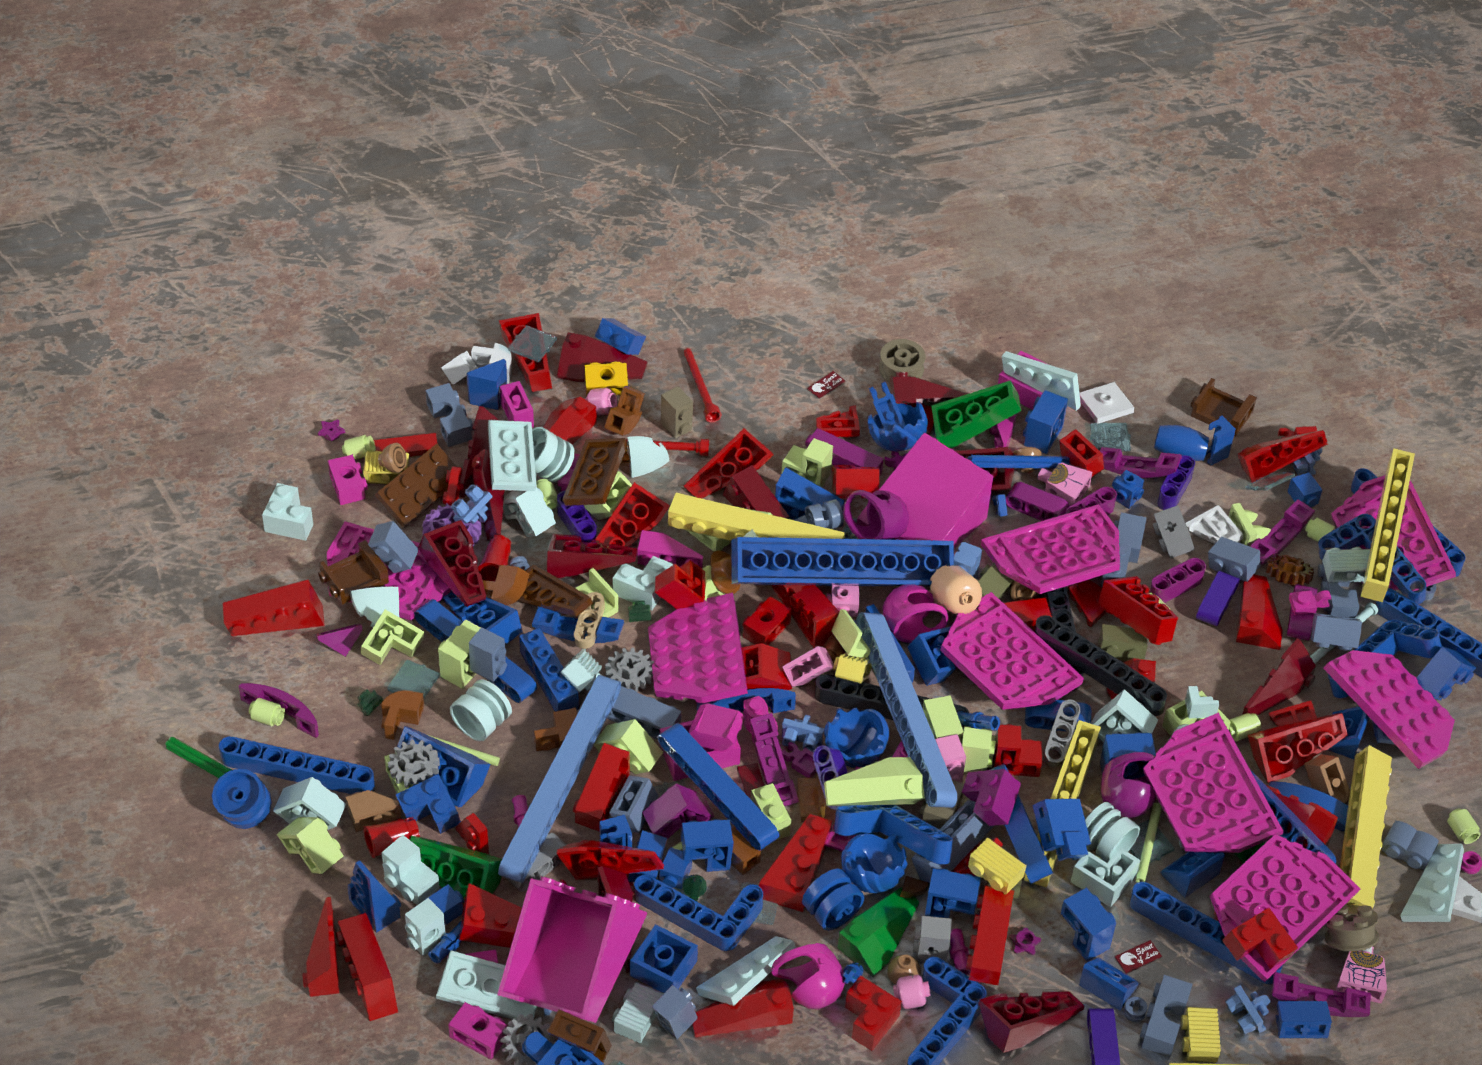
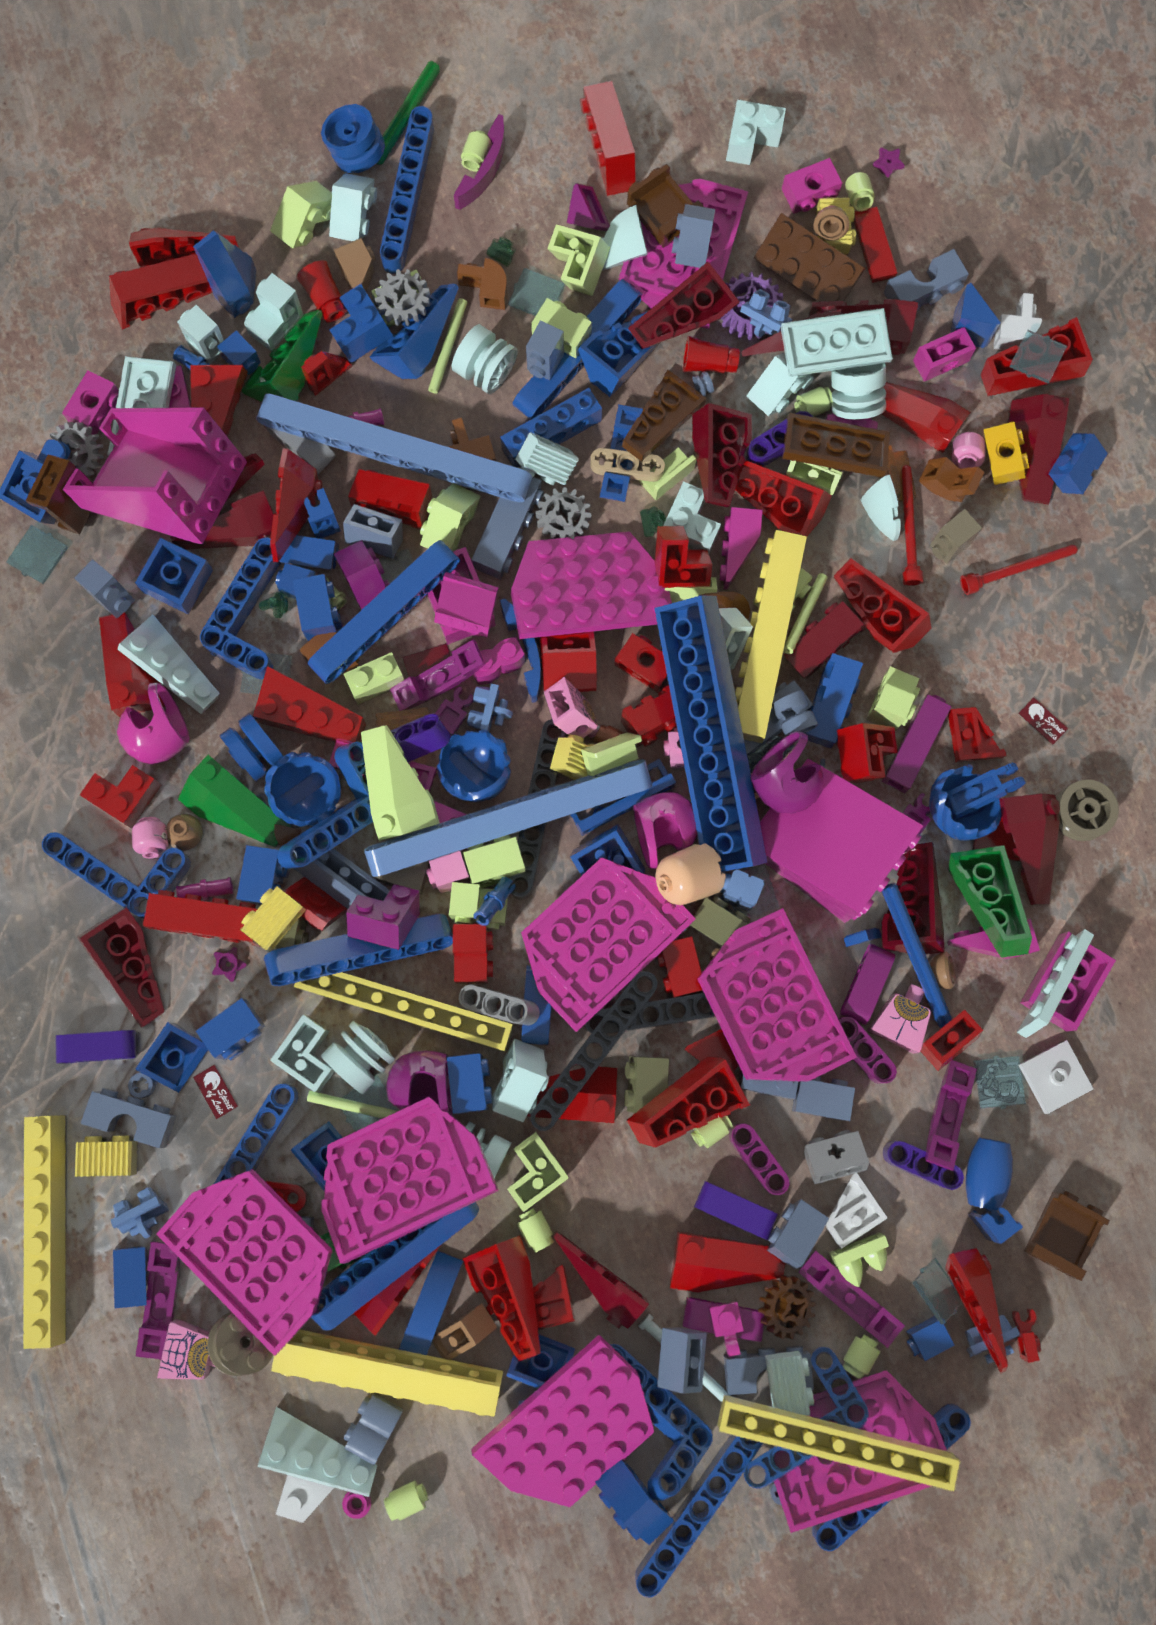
camera: 85 degrees right, 30 degrees up
white panel [441,351,478,384] -> none
red plate [443,466,462,506] -> none
dark orange brick [483,565,530,605] -> none
light aqua brick [612,982,663,1043] -> none
blue axle [842,963,863,984] -> none
light grey brick [913,916,951,963] -> none
blue brick [1023,390,1068,454] -> none
blue piece [1032,799,1091,861] -> none
blue brick [1112,470,1144,509] -> none
light aqua panel [1185,686,1219,719] -> none
red brick [1222,907,1298,969] -> none

